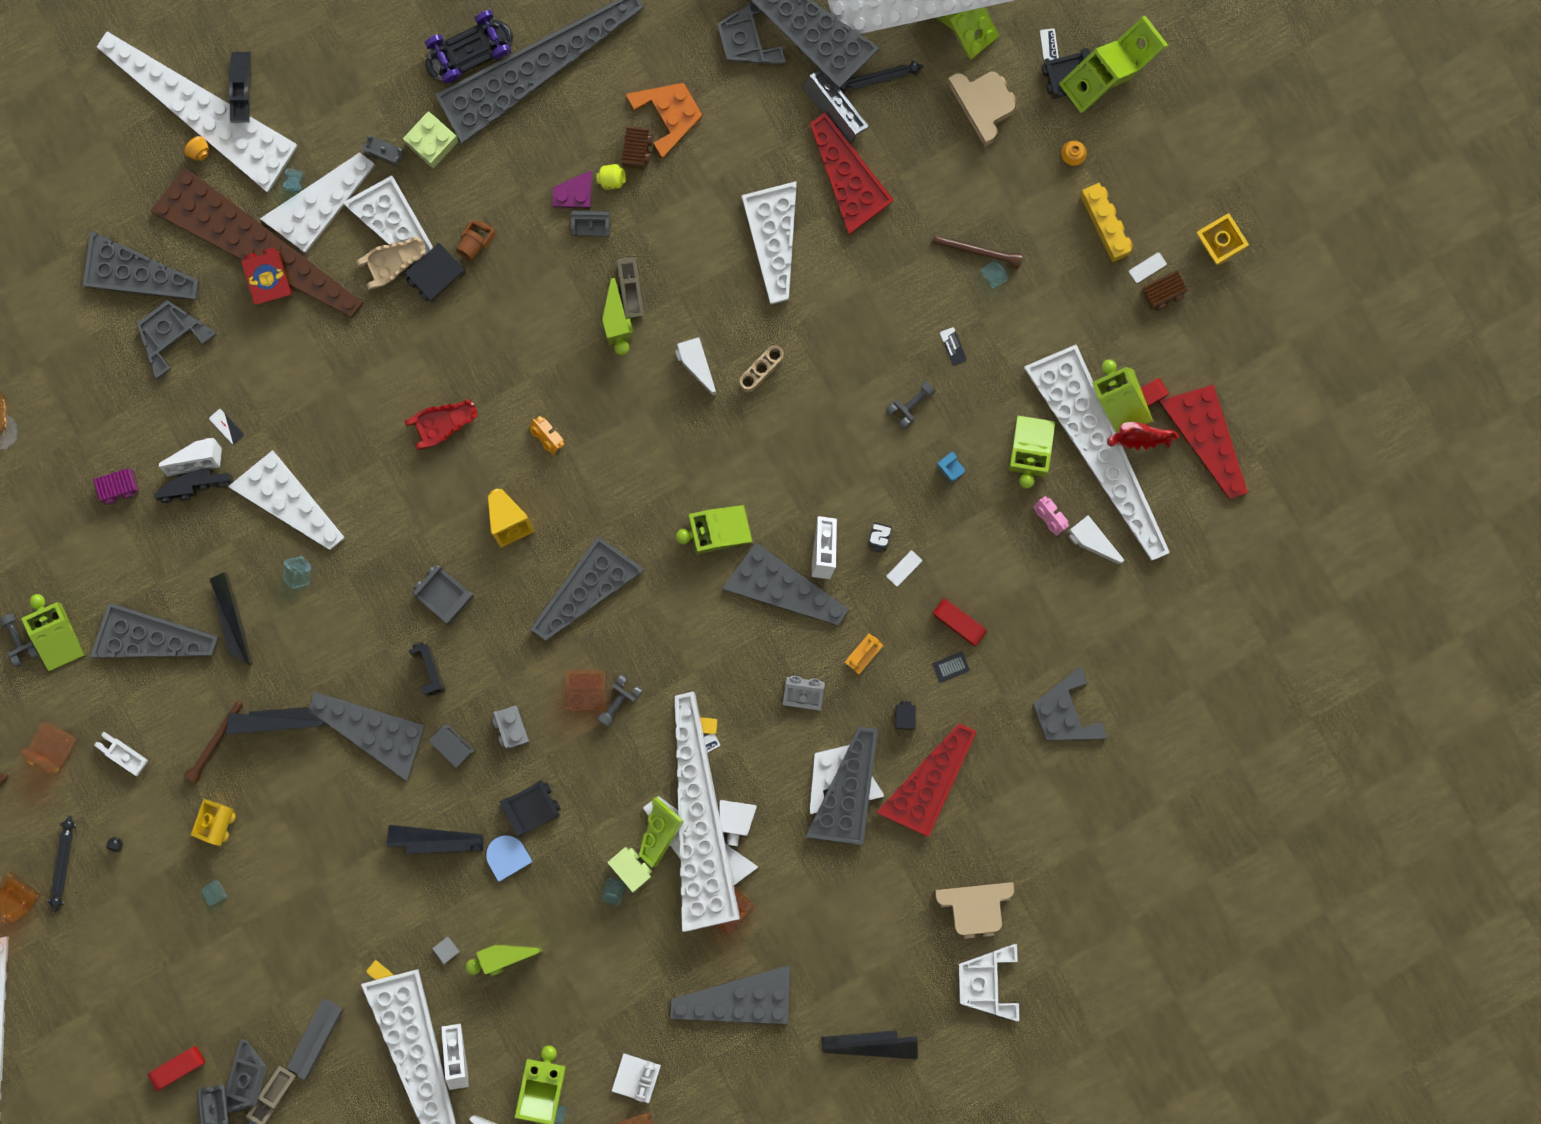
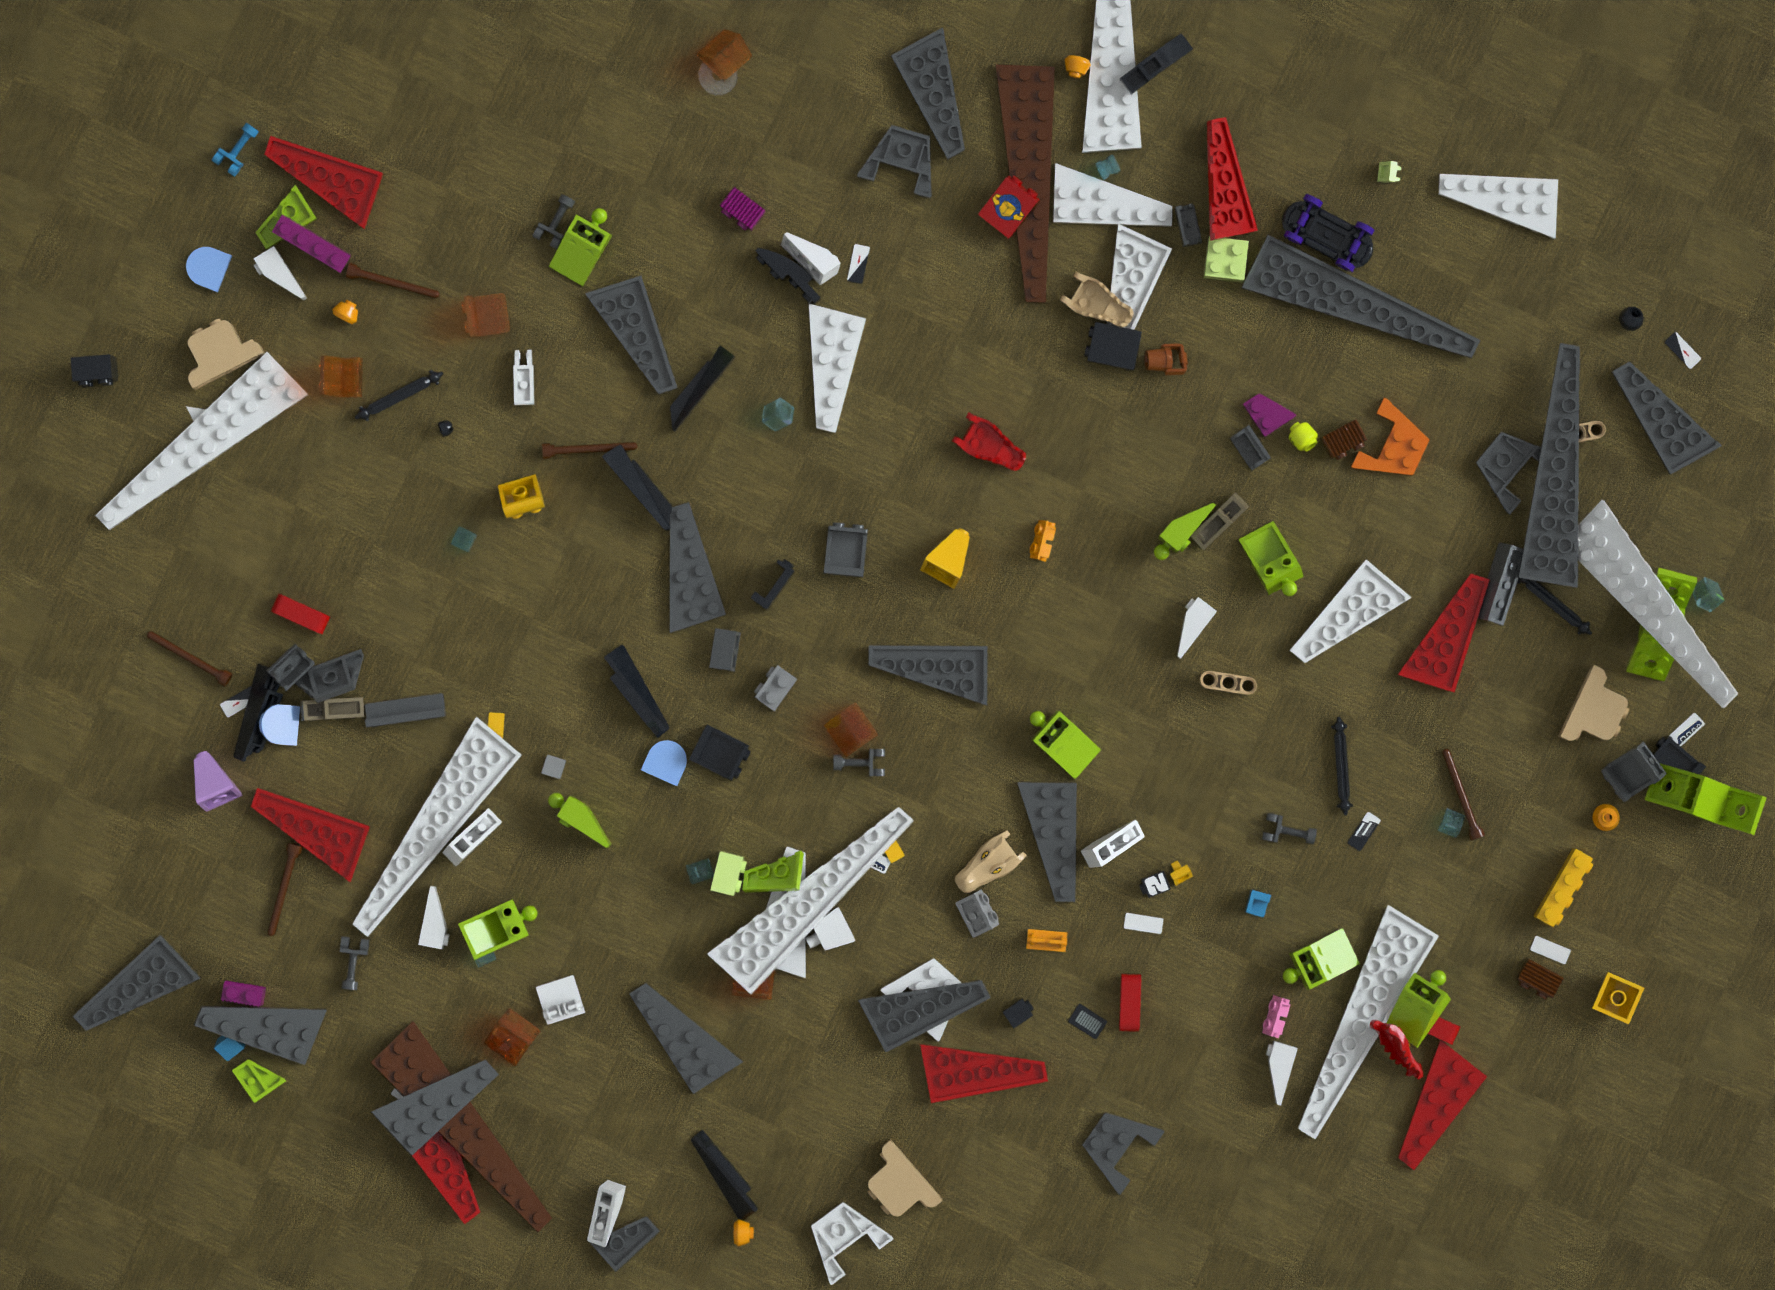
camera: 55 degrees right, 5 degrees up
none -> light orange cone [733,1219,754,1247]
none -> tan animal [955,830,1027,893]
none -> yellow tile [1170,860,1193,886]
none -> red wing [1207,117,1258,241]
none -> lime slope [1239,521,1304,596]
none -> black wheel [1331,717,1353,816]
none -> dark grey panel [1601,741,1667,802]

